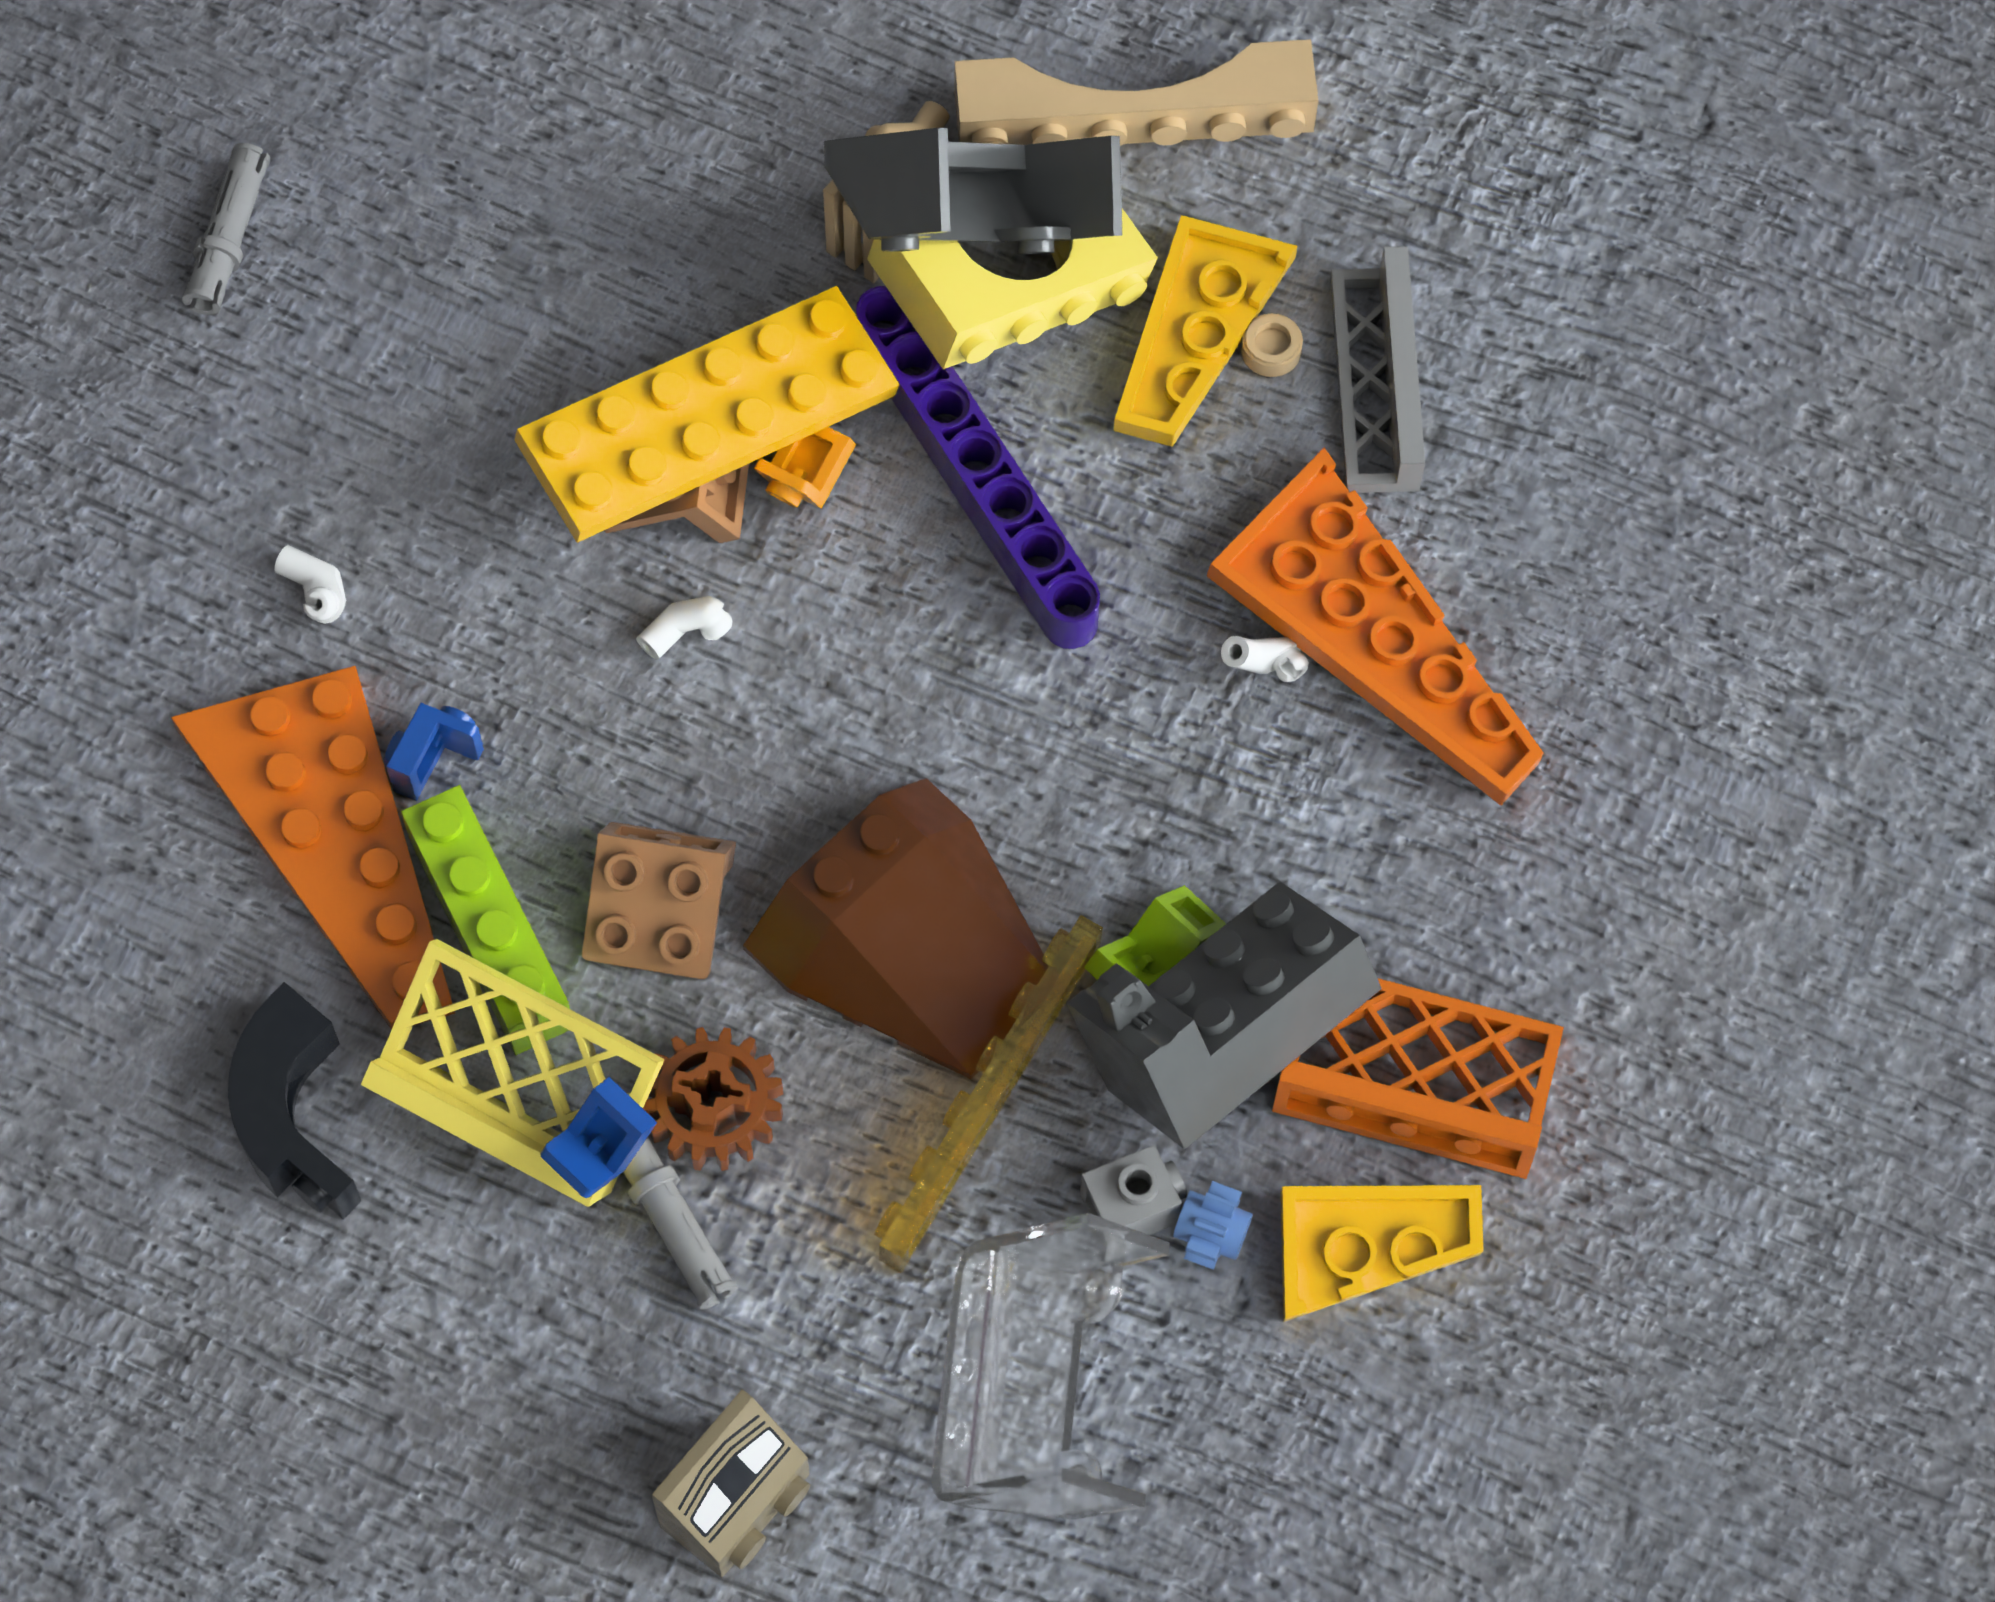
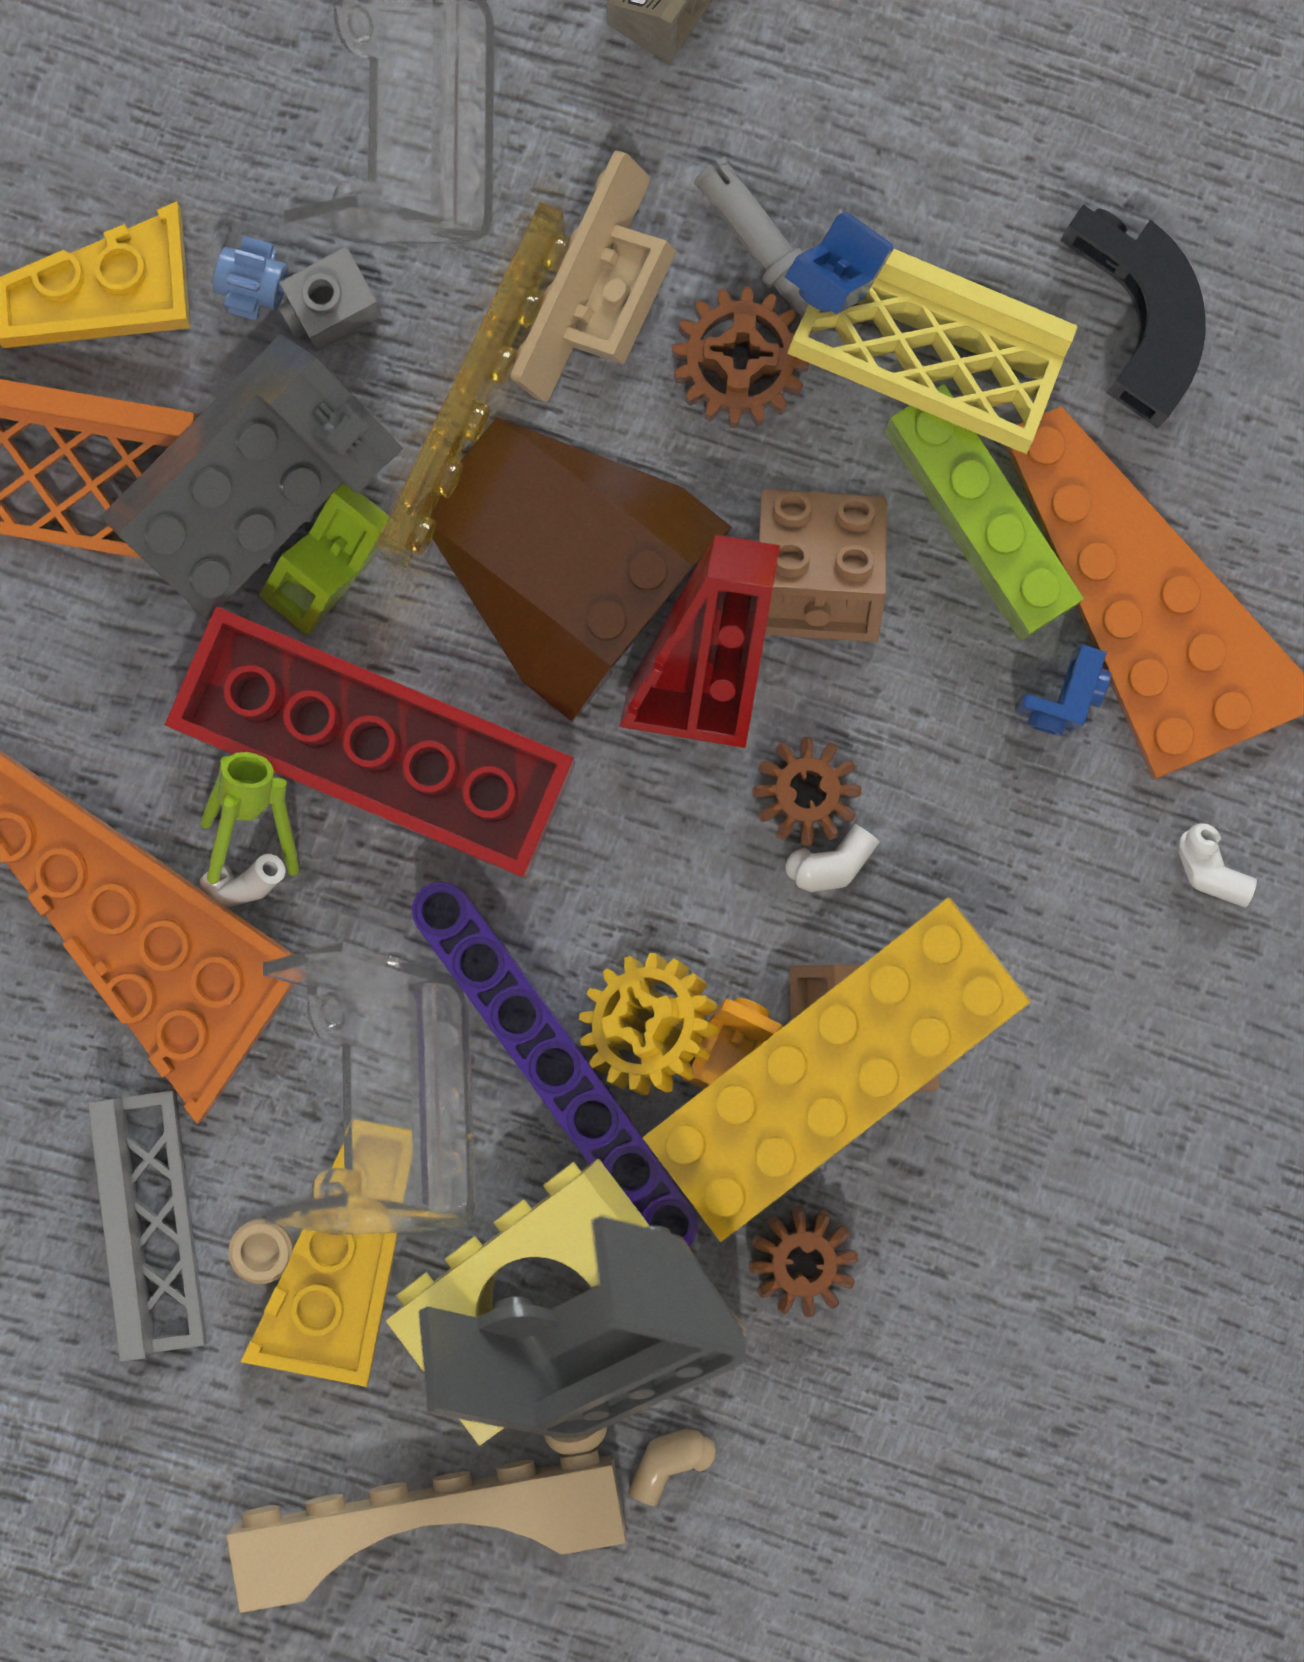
camera: 175 degrees right, 20 degrees up
none -> red brick [164,606,576,879]
none -> lime plant [200,752,300,885]
none -> clear windscreen [263,942,475,1235]
none -> tan bracket [510,150,677,402]
none -> yellow gear [579,953,719,1096]
none -> red wedge [619,535,780,748]
none -> dark orange gear [748,1206,859,1318]
none -> dark orange gear [752,737,861,846]

